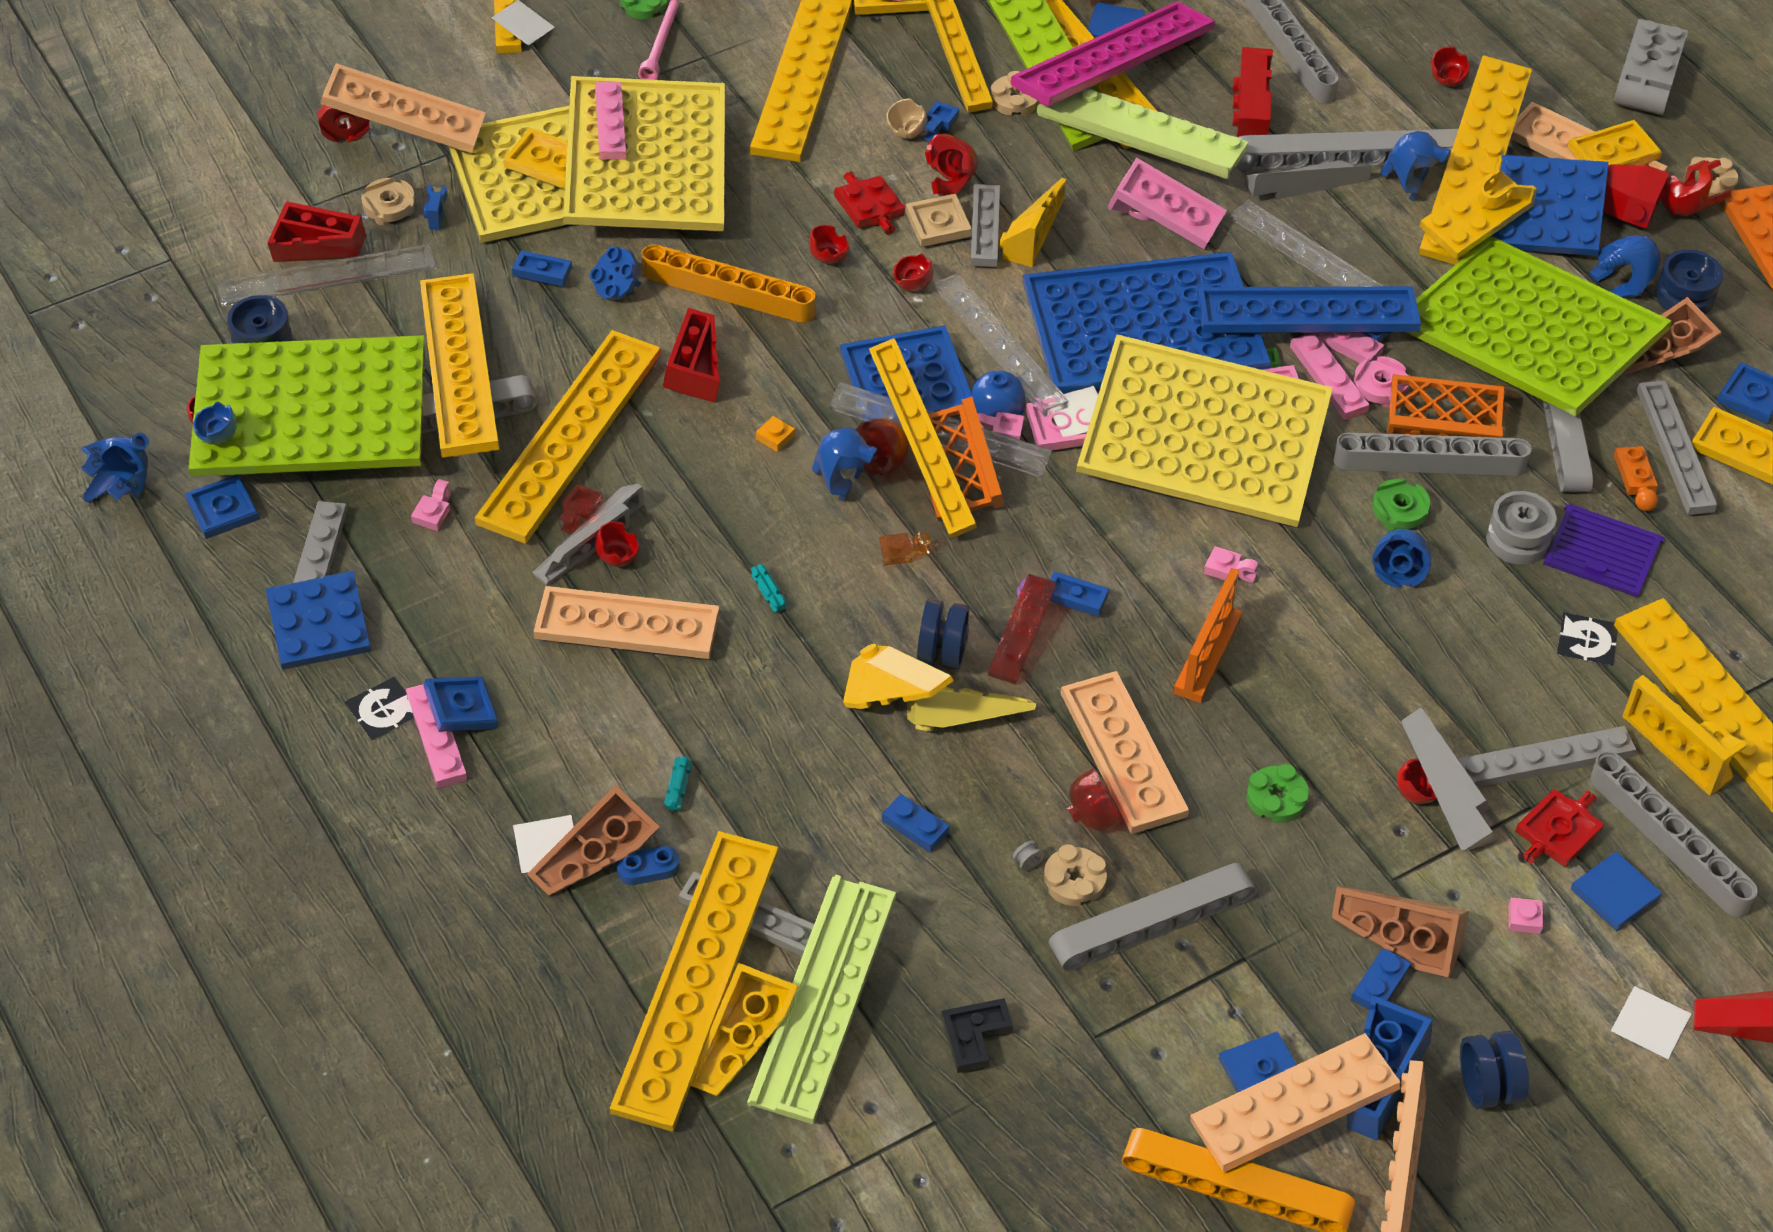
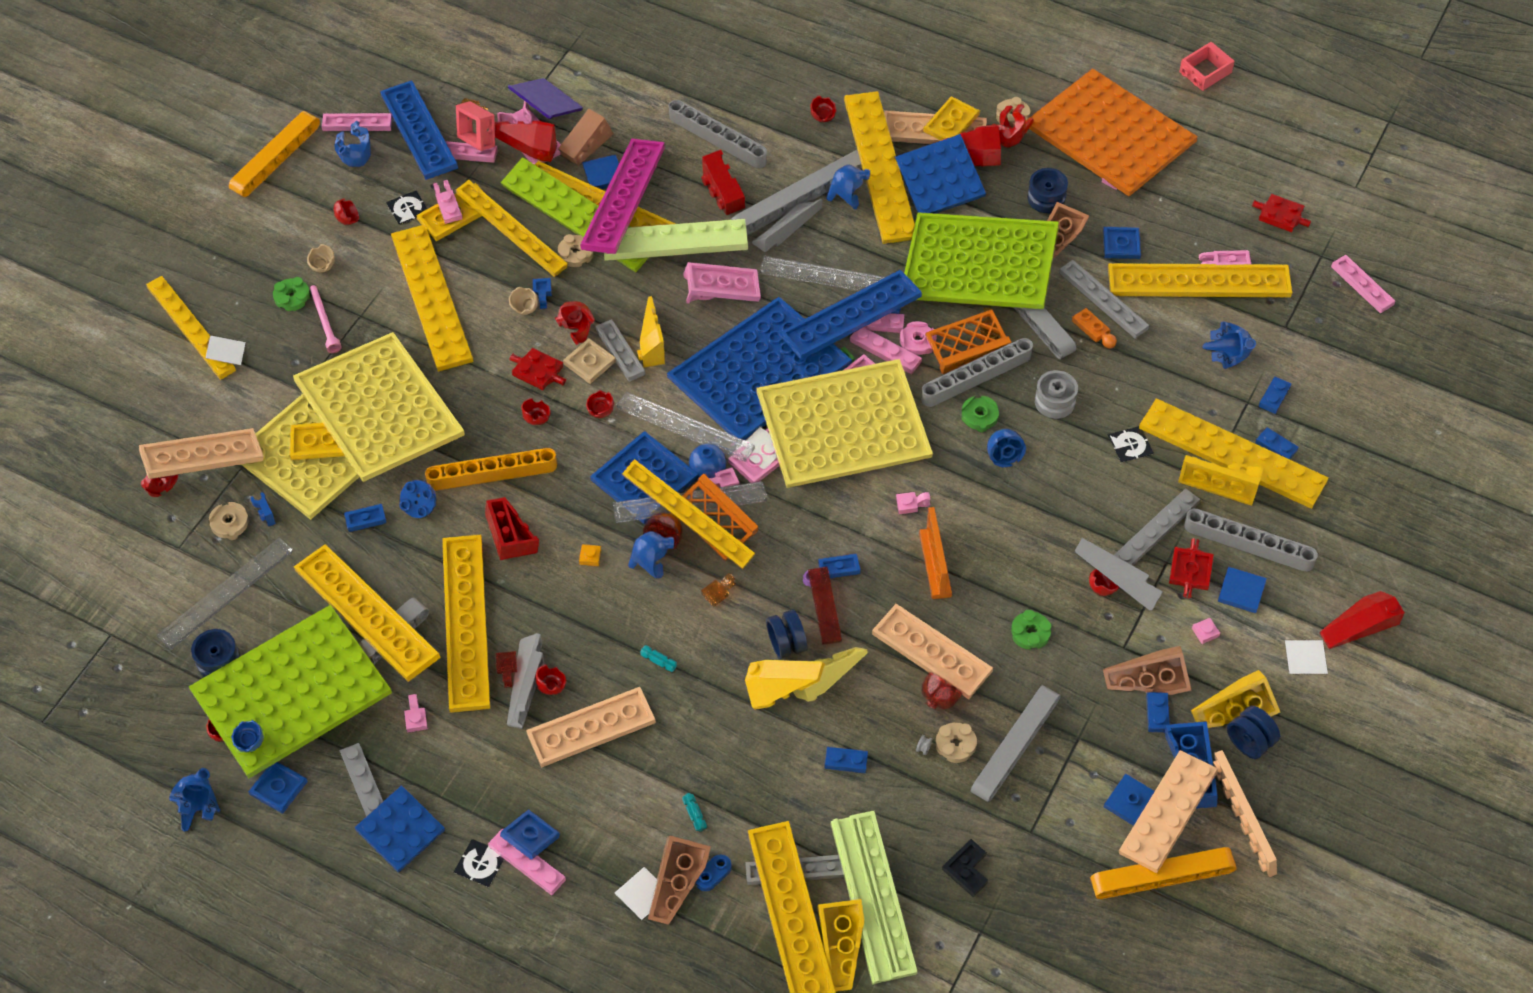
camera: 30 degrees left, 5 degrees up
red wedge [267,201,367,262] -> none
bright pink plate [595,82,626,159] -> none
yellow plate [1419,157,1537,259] -> none
dark purple piece [1543,504,1665,598] -> none
blue piece [1589,235,1661,299] -> none
light grey hinge [1613,19,1688,116] -> none
none -> yellow wedge [1191,670,1280,728]

